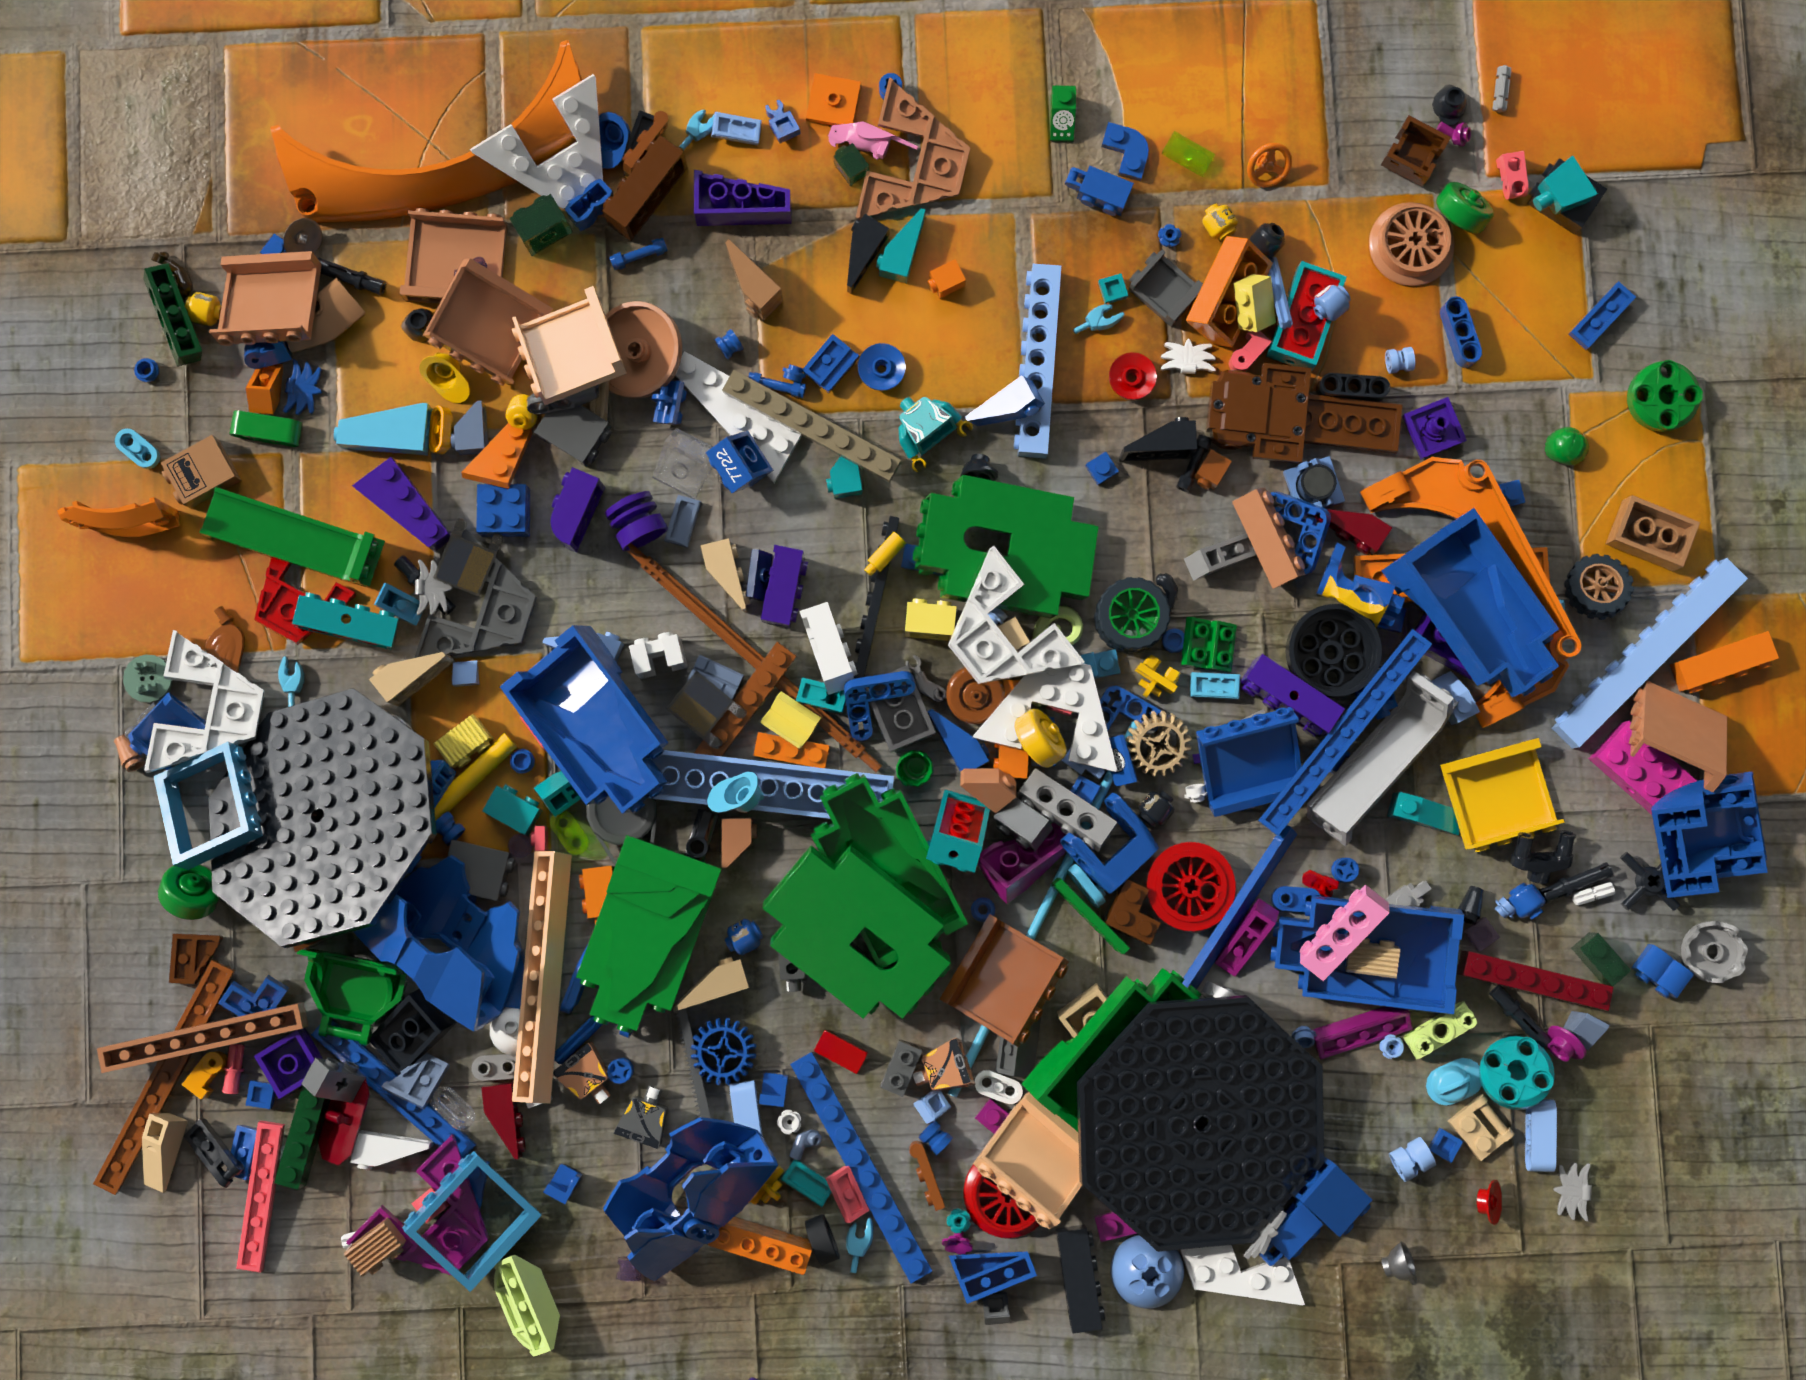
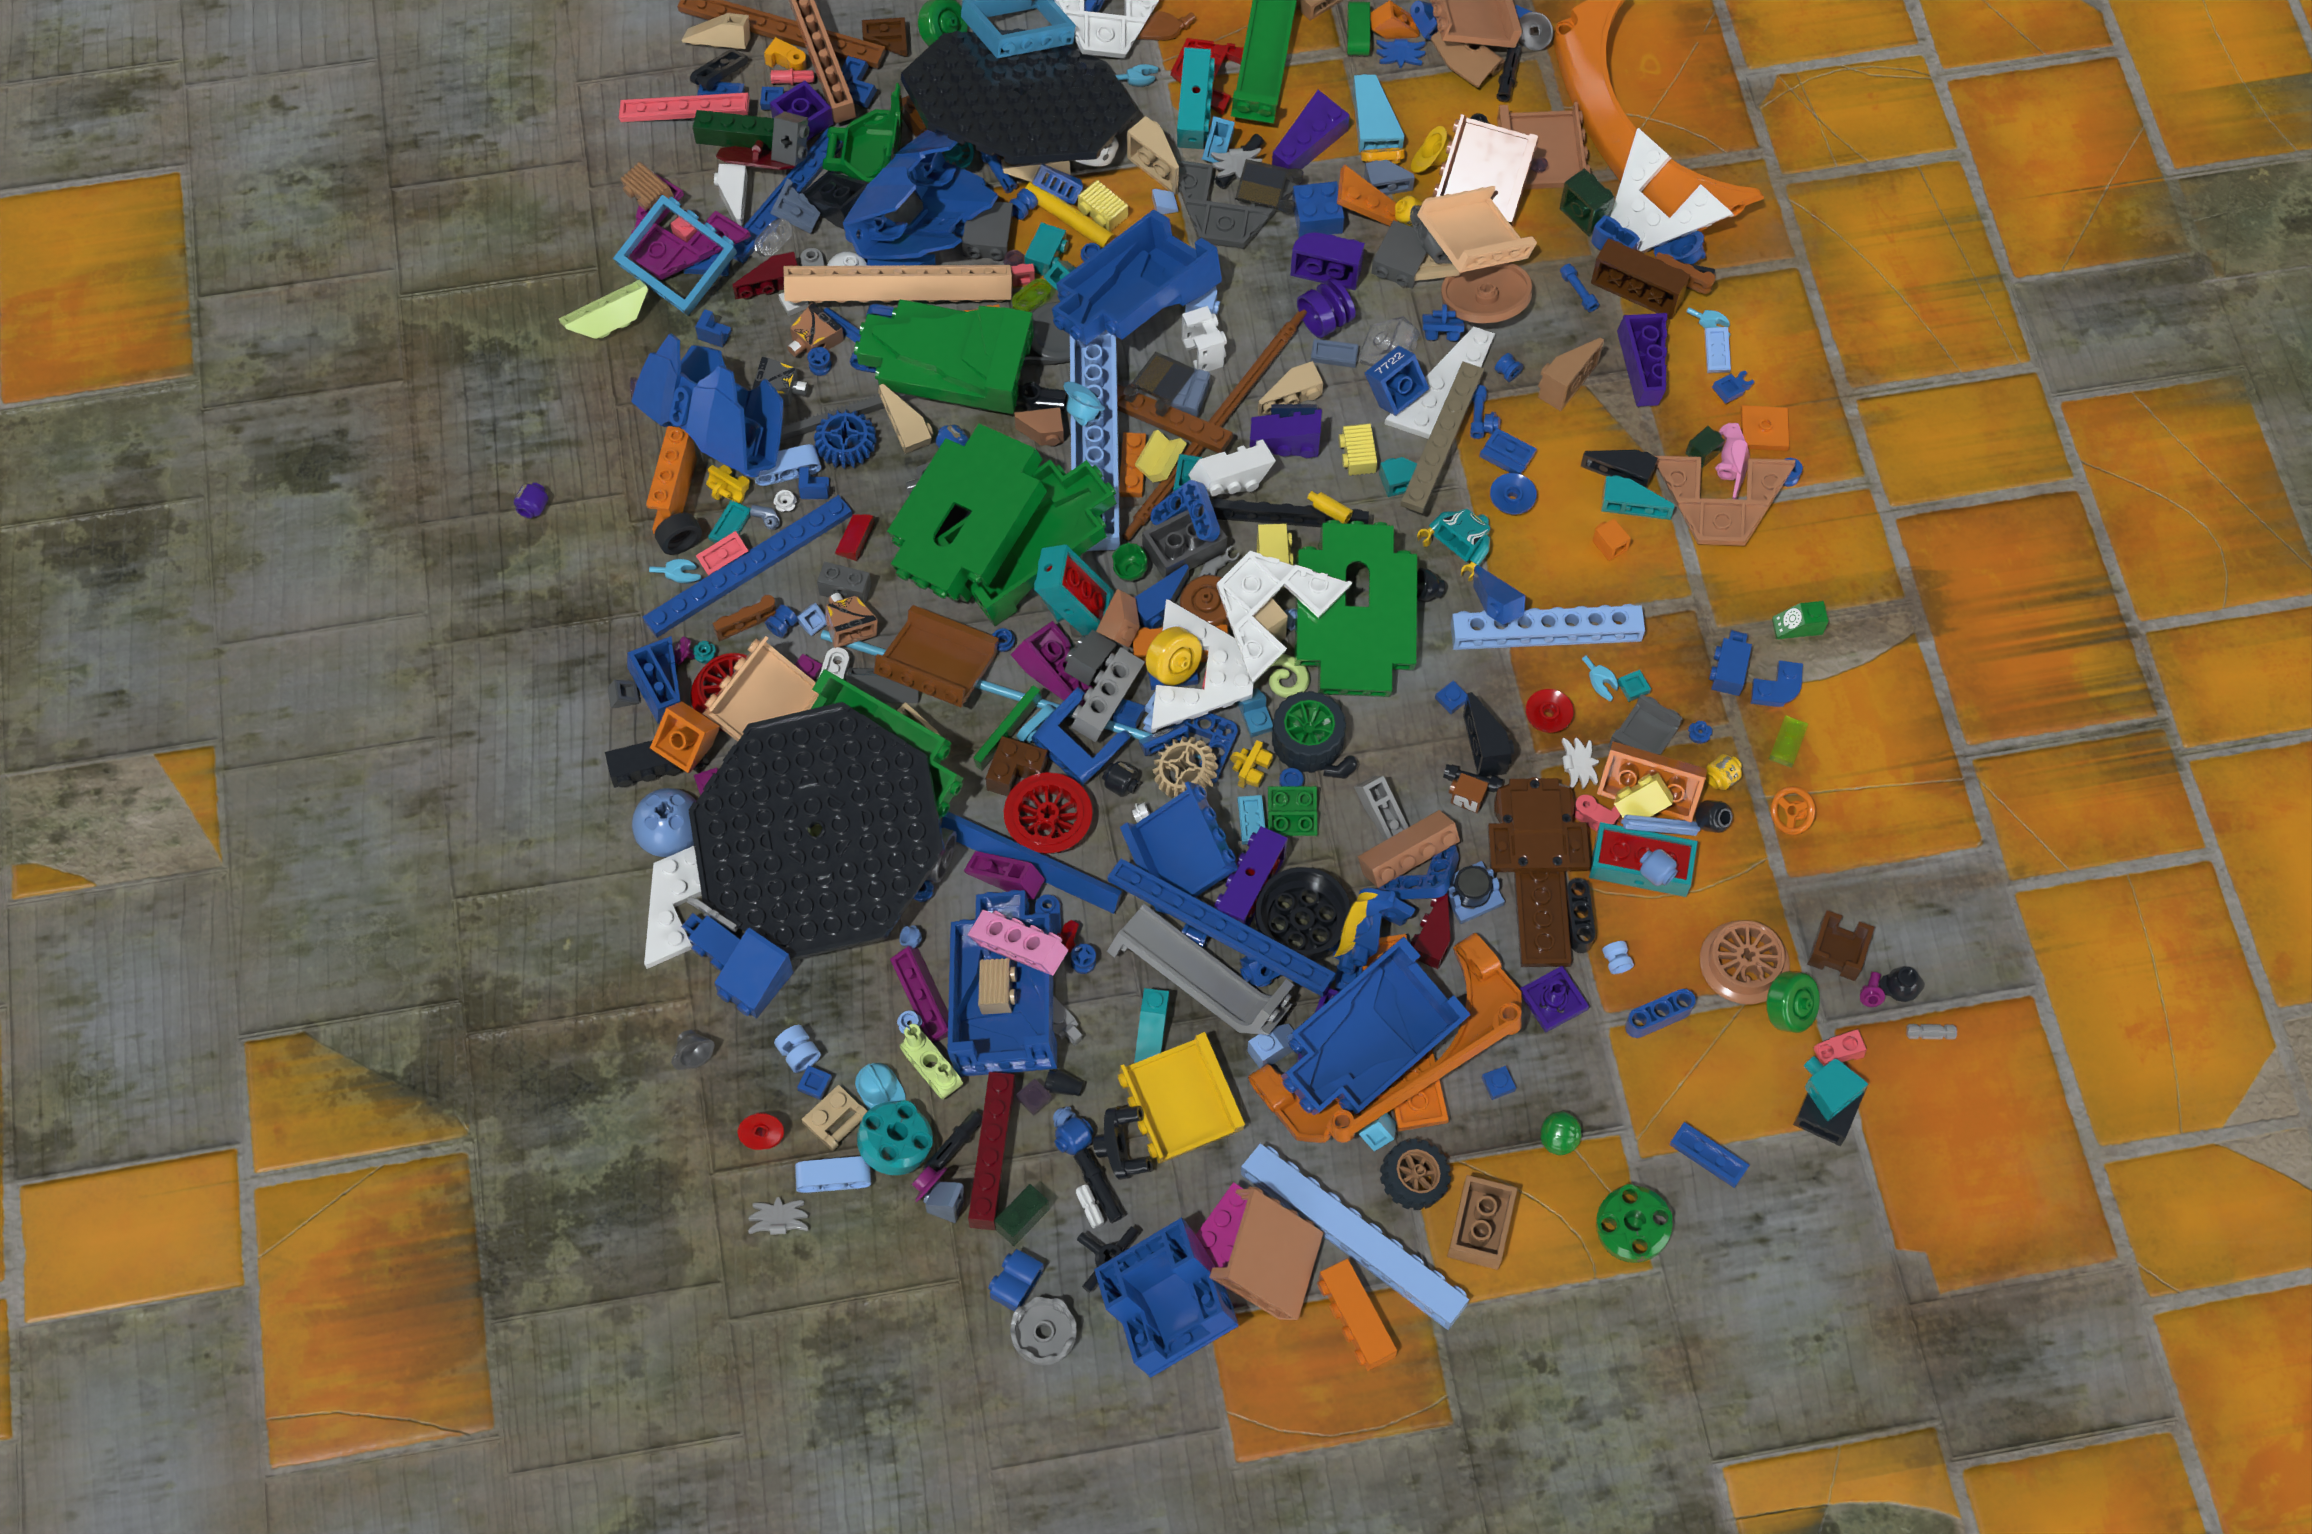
camera: 85 degrees right, 20 degrees down
none -> orange slope [650,702,720,773]
none -> light yellow brick [1338,423,1377,476]

